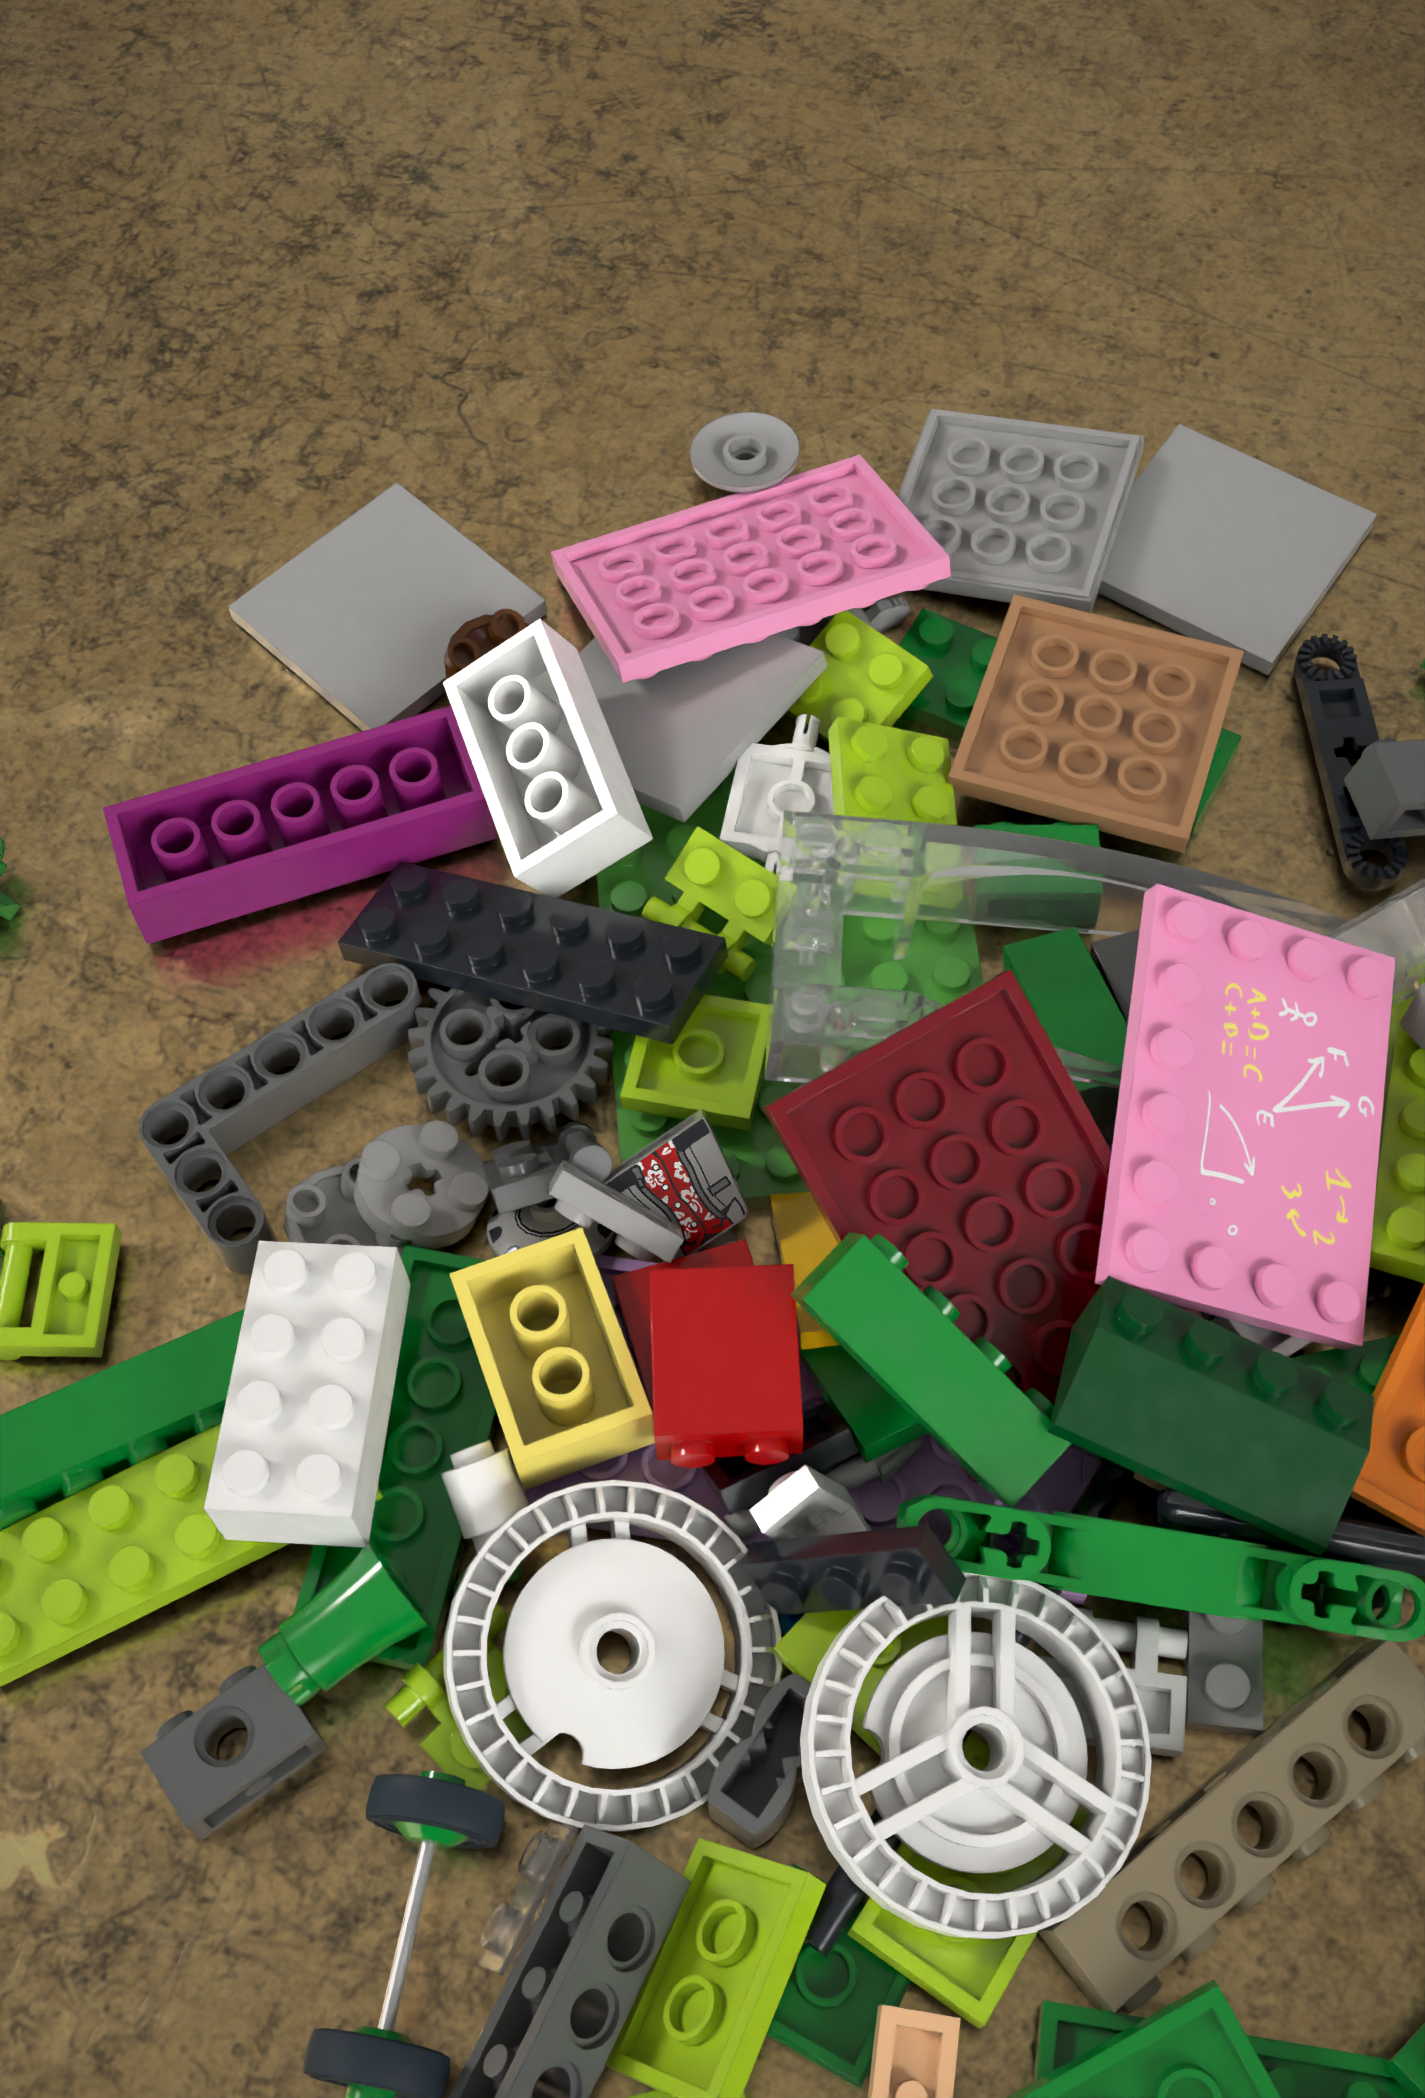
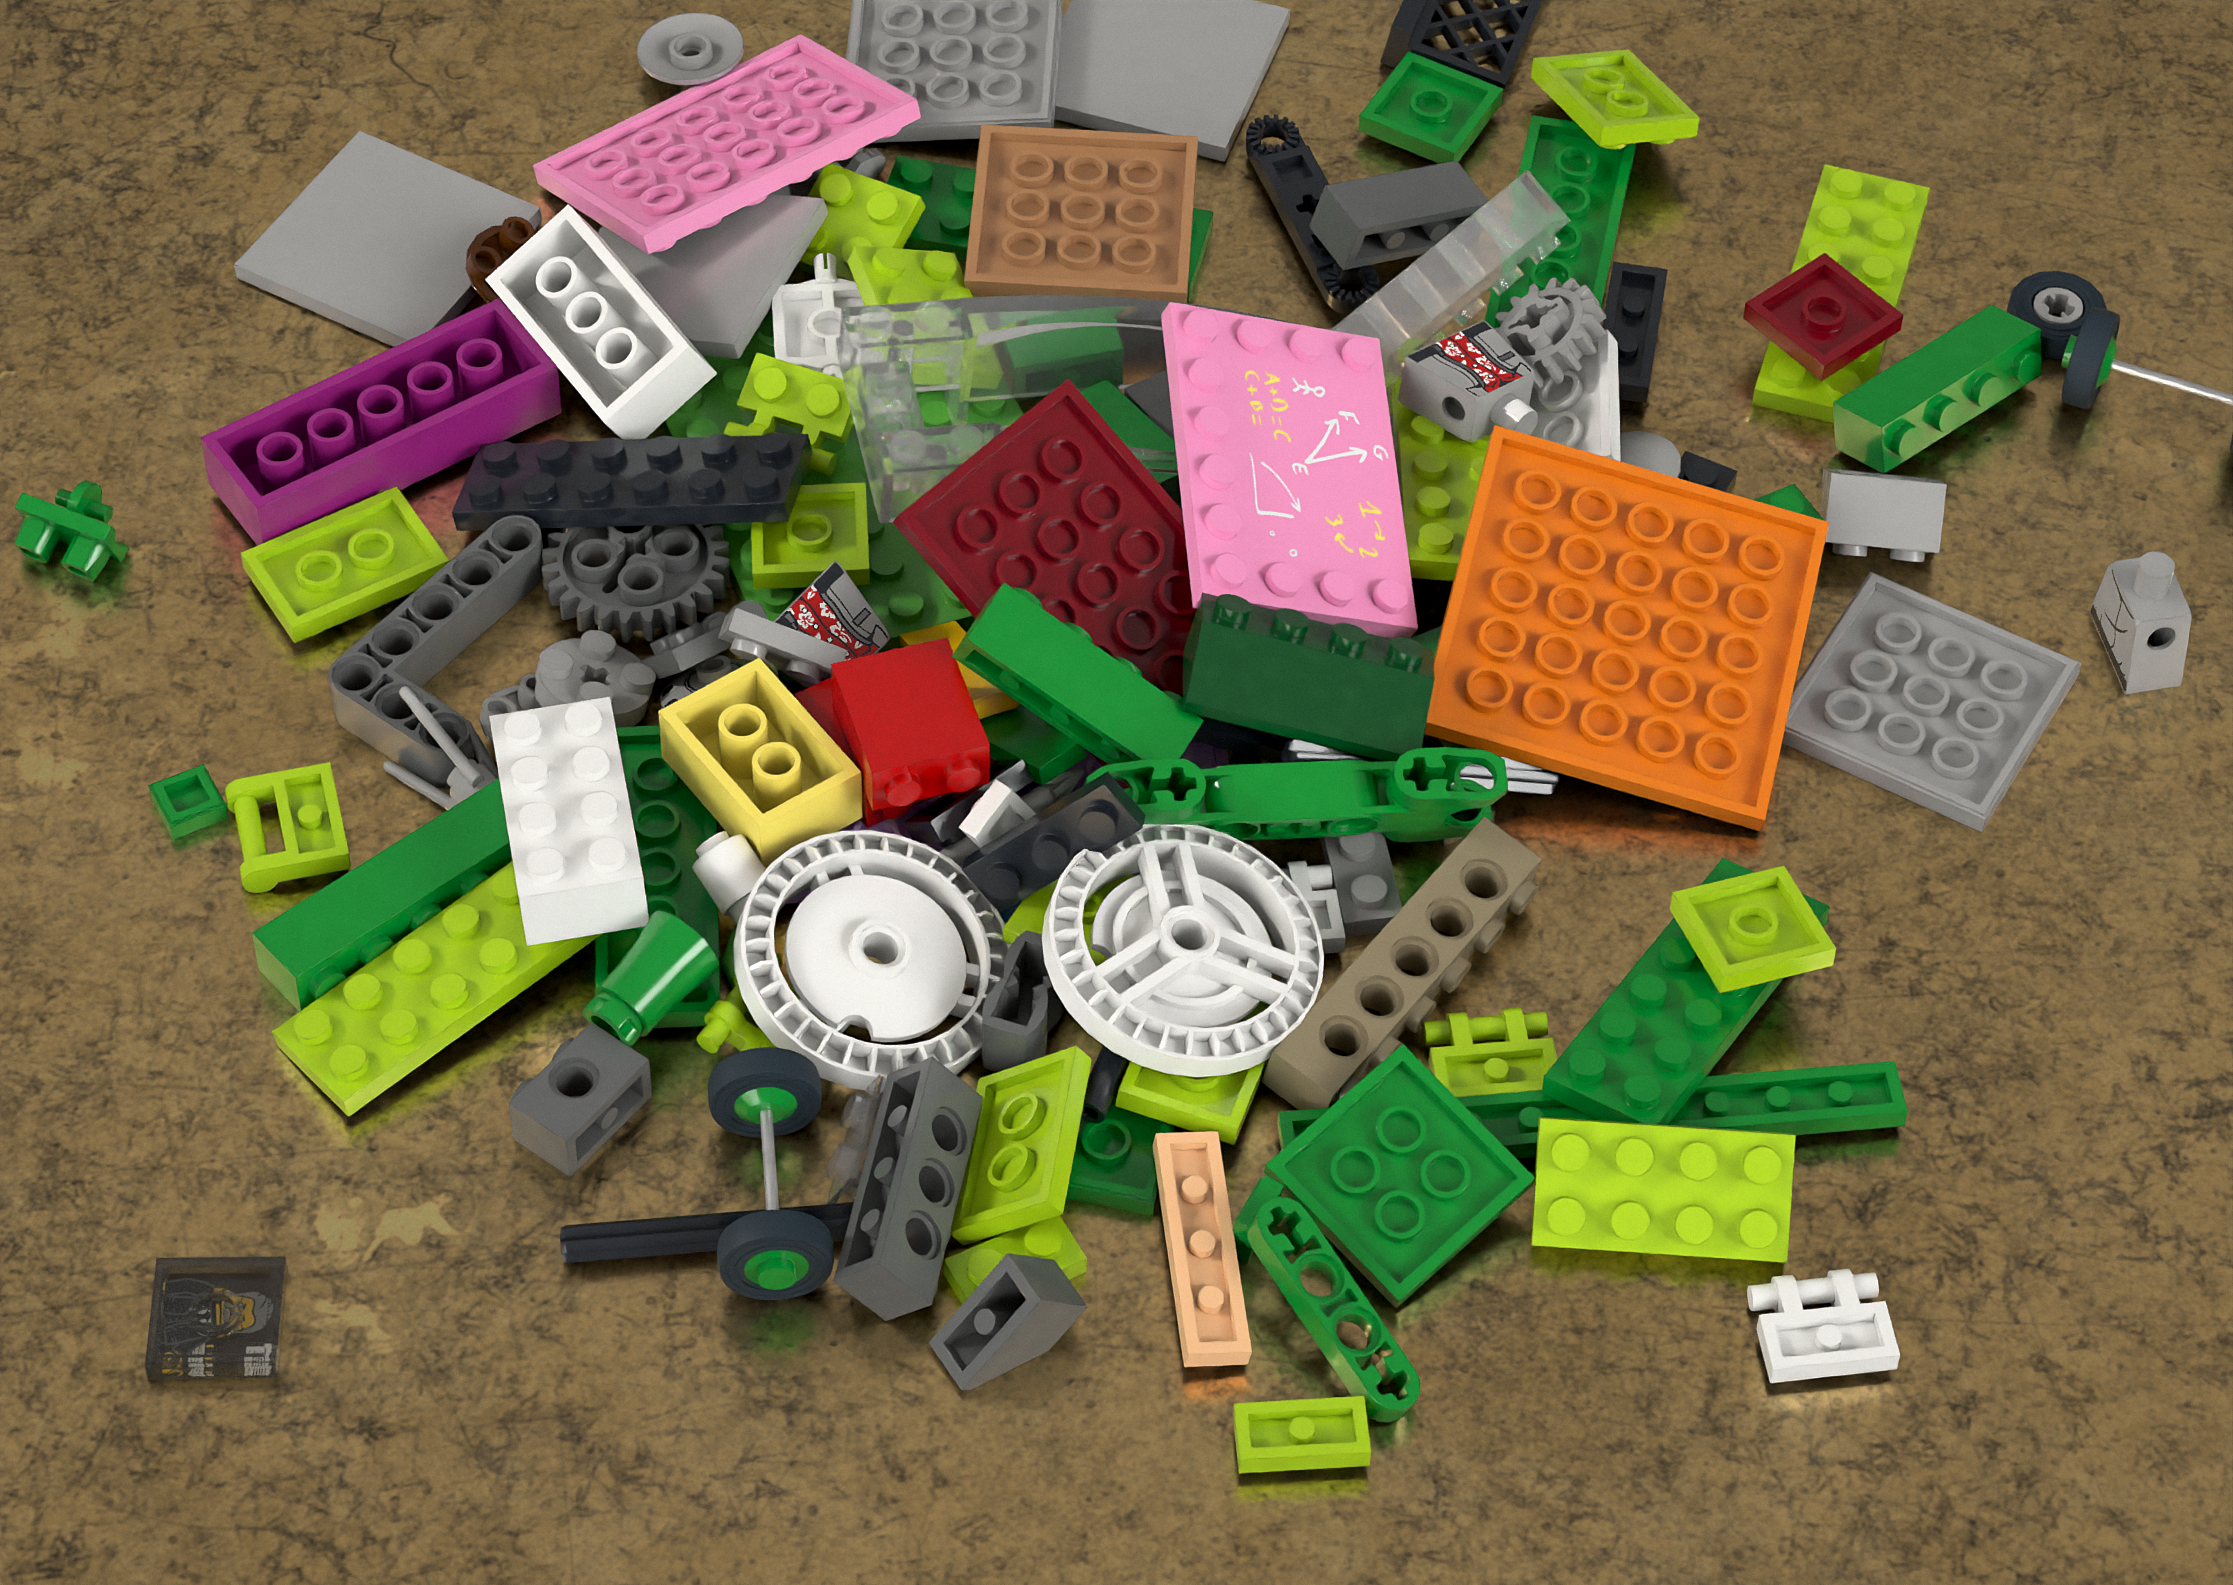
camera: 20 degrees left, 10 degrees down
none -> lime plate [241,486,450,643]
none -> light grey plant [383,686,499,810]
none -> black axle [560,1202,854,1263]
none -> lime plate [1422,1007,1557,1097]

